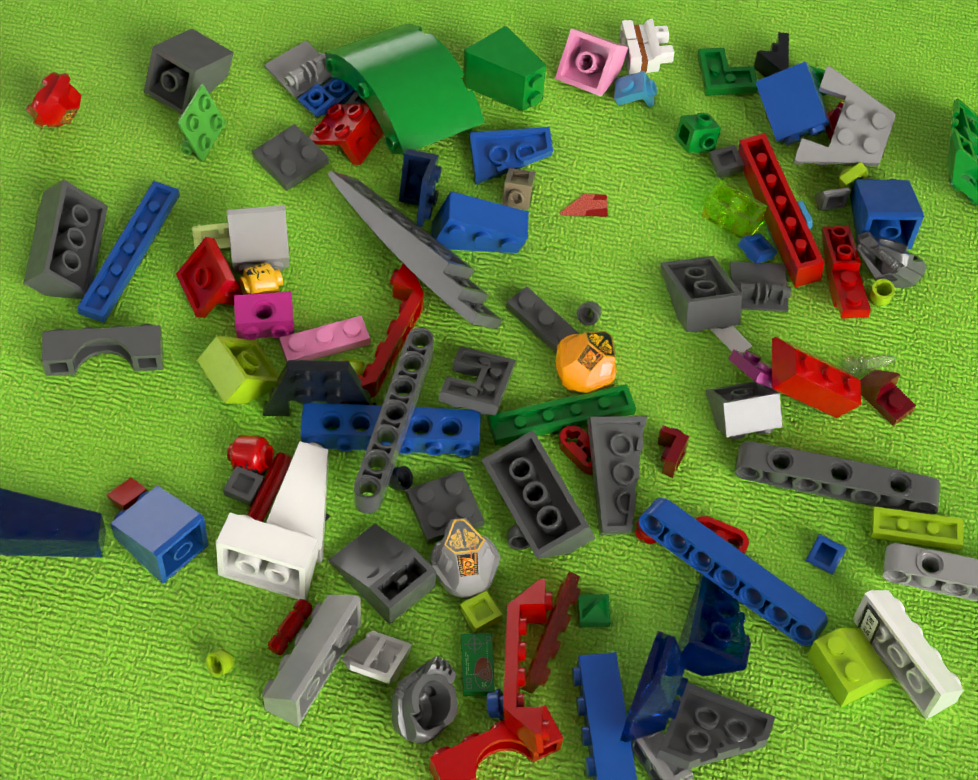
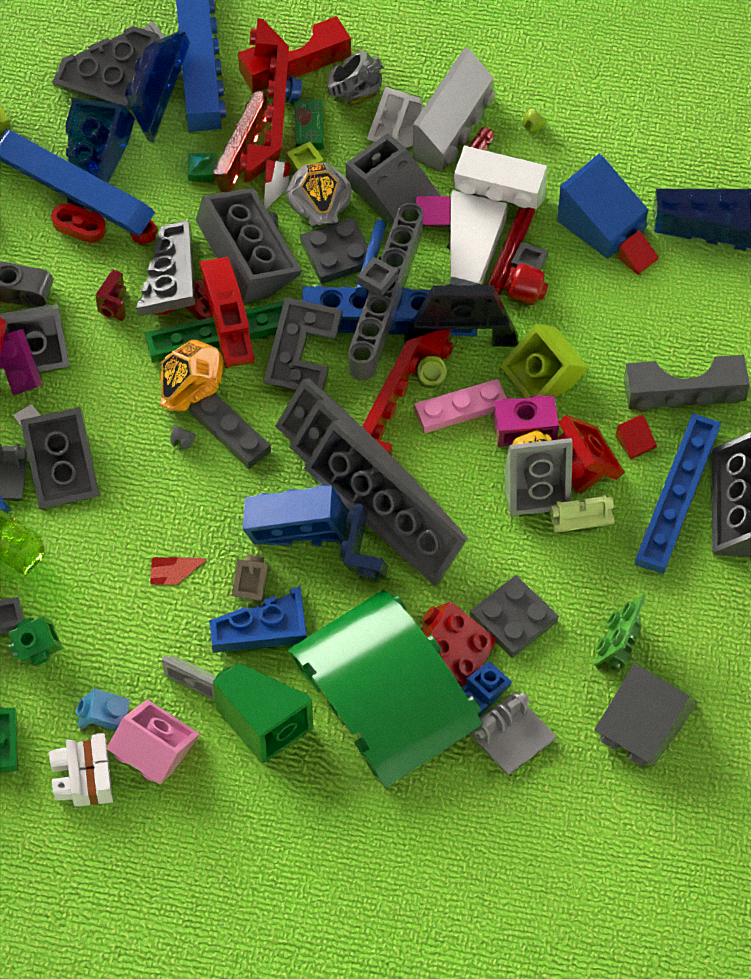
camera: 175 degrees left, 0 degrees up
none -> light grey slope [162,656,216,700]
none -> red slope [199,257,255,368]
none -> white sticker [264,160,290,209]
none -> blue bar [355,219,386,297]
none -> dark grey plate [357,257,398,297]
none -> dark pink slope [416,196,451,228]
none -> red slope [616,415,657,459]

